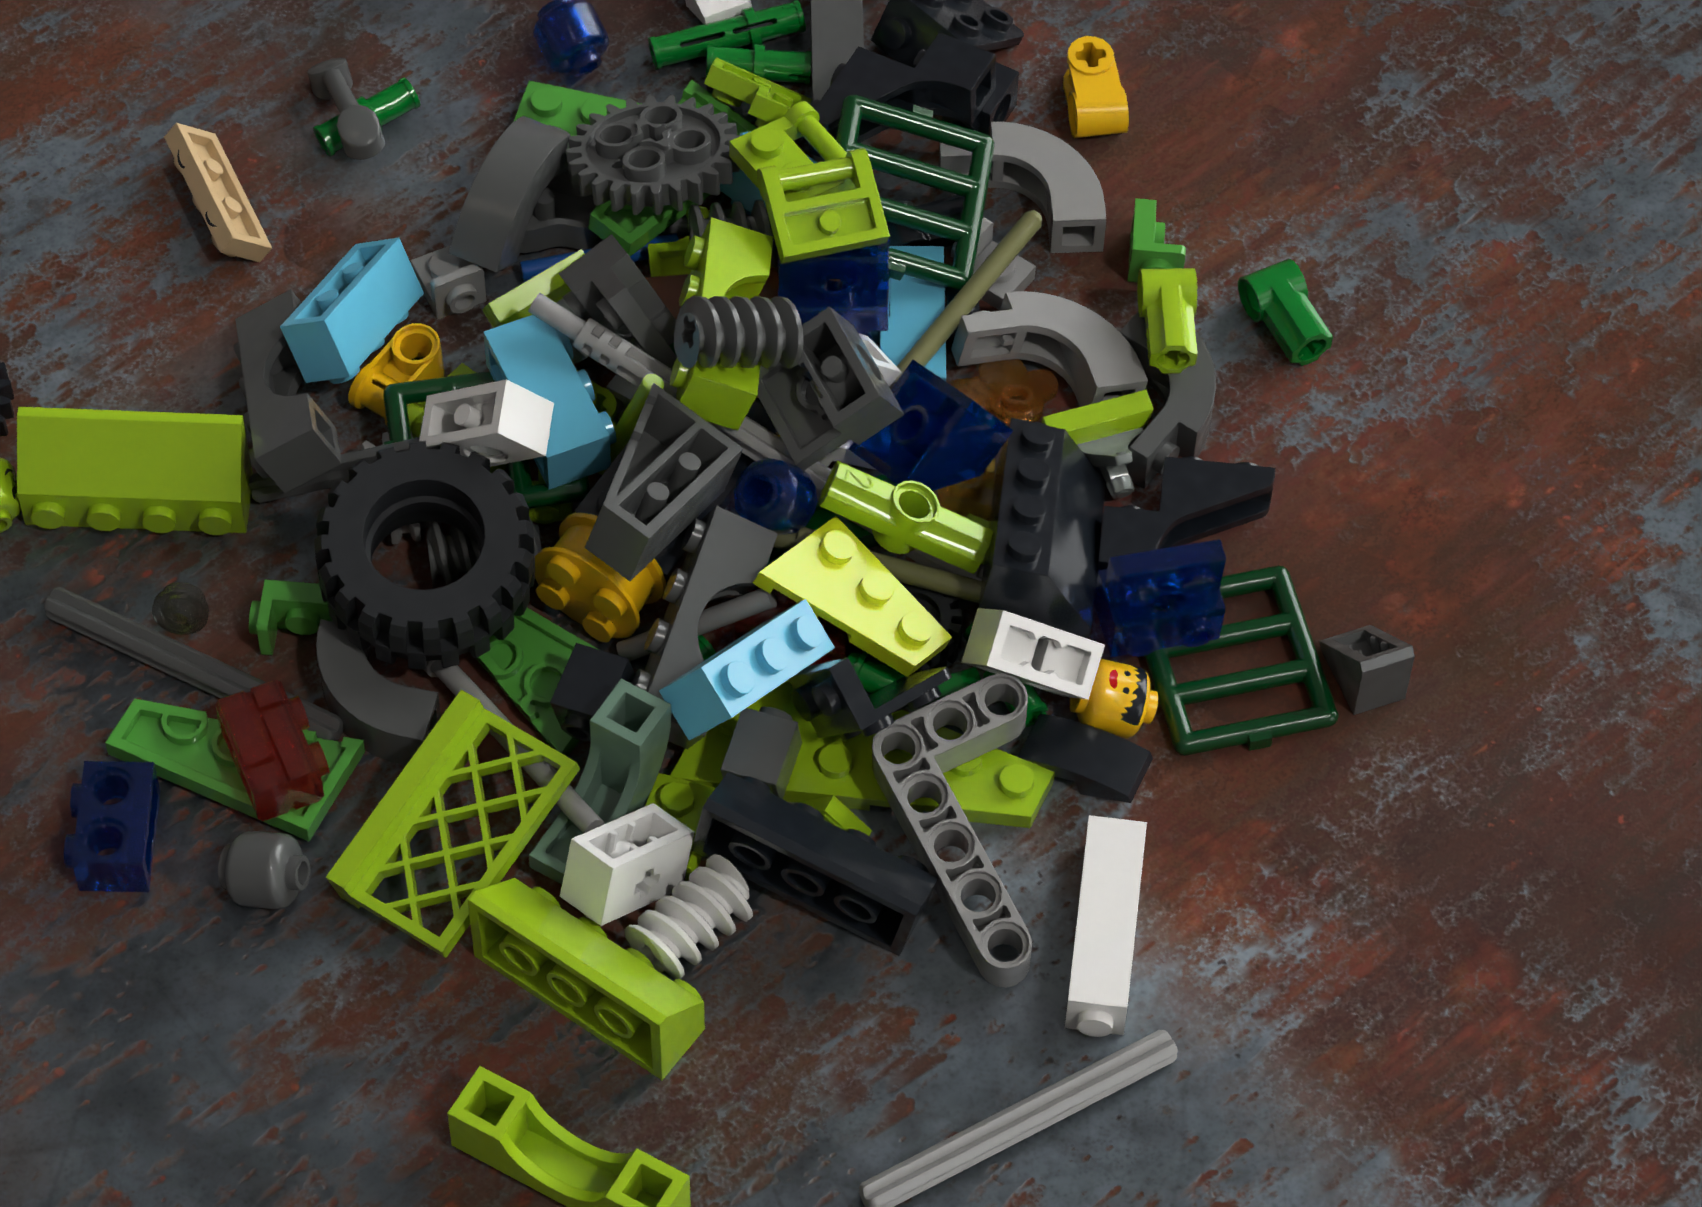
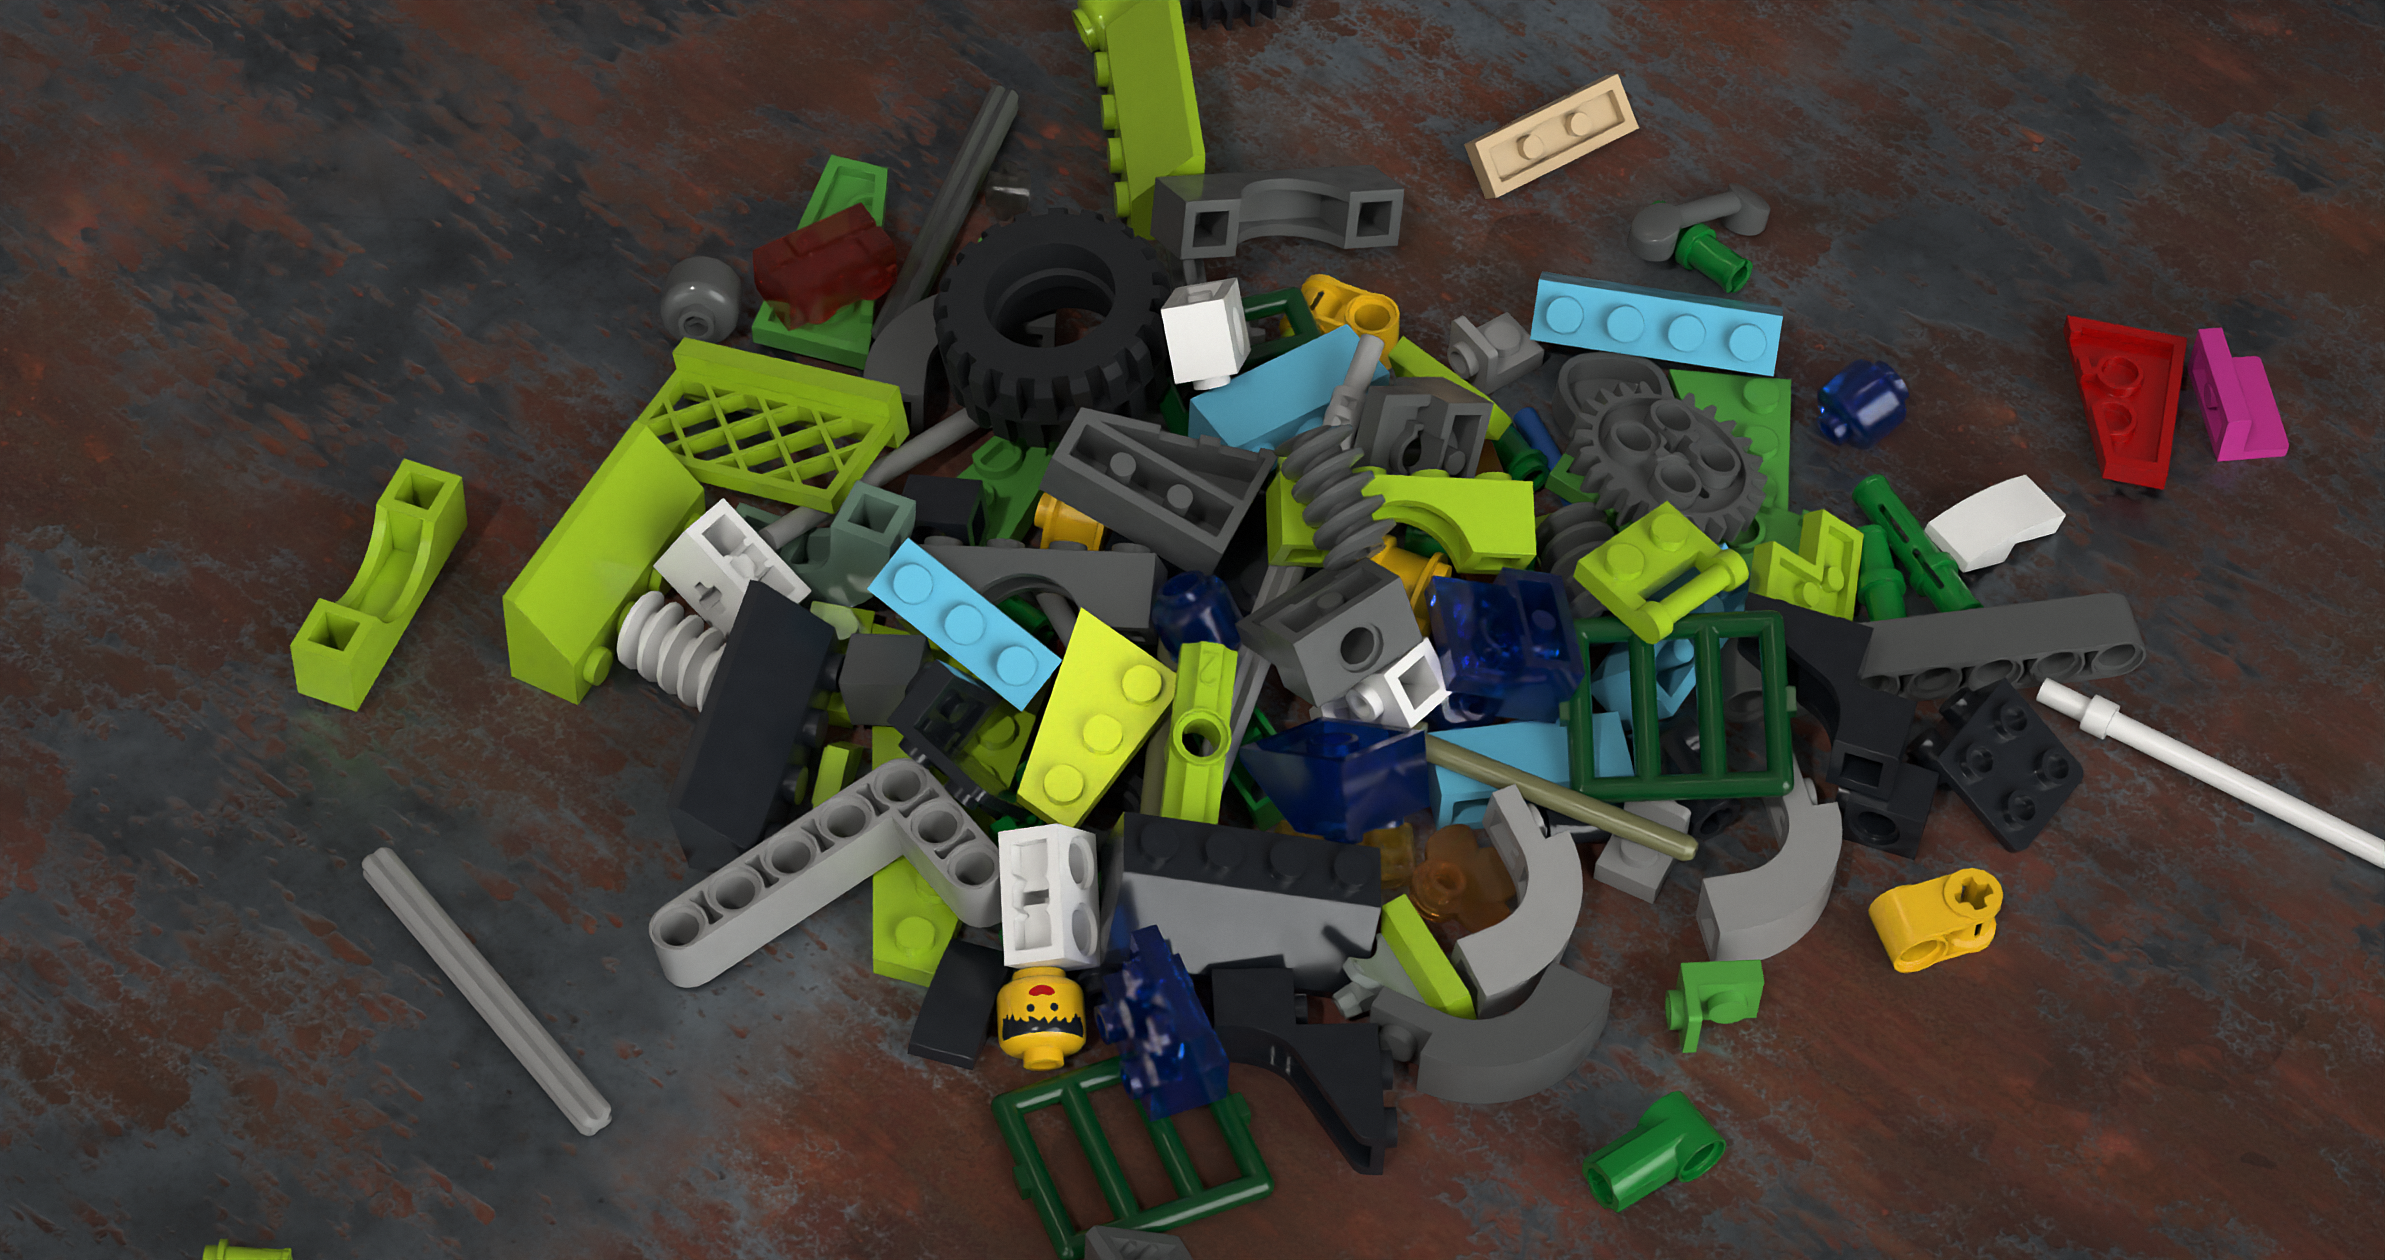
camera: 80 degrees right, 5 degrees down
clear blue brick [64,761,161,892] -> none
medium azure brick [280,237,424,384] -> none
dark grey arch [449,116,571,272] -> none
lime plate [757,148,890,264] -> none
white brick [1065,815,1147,1037] -> none
lime piece [1137,268,1197,374] -> none
none -> medium azure brick [1530,271,1783,376]

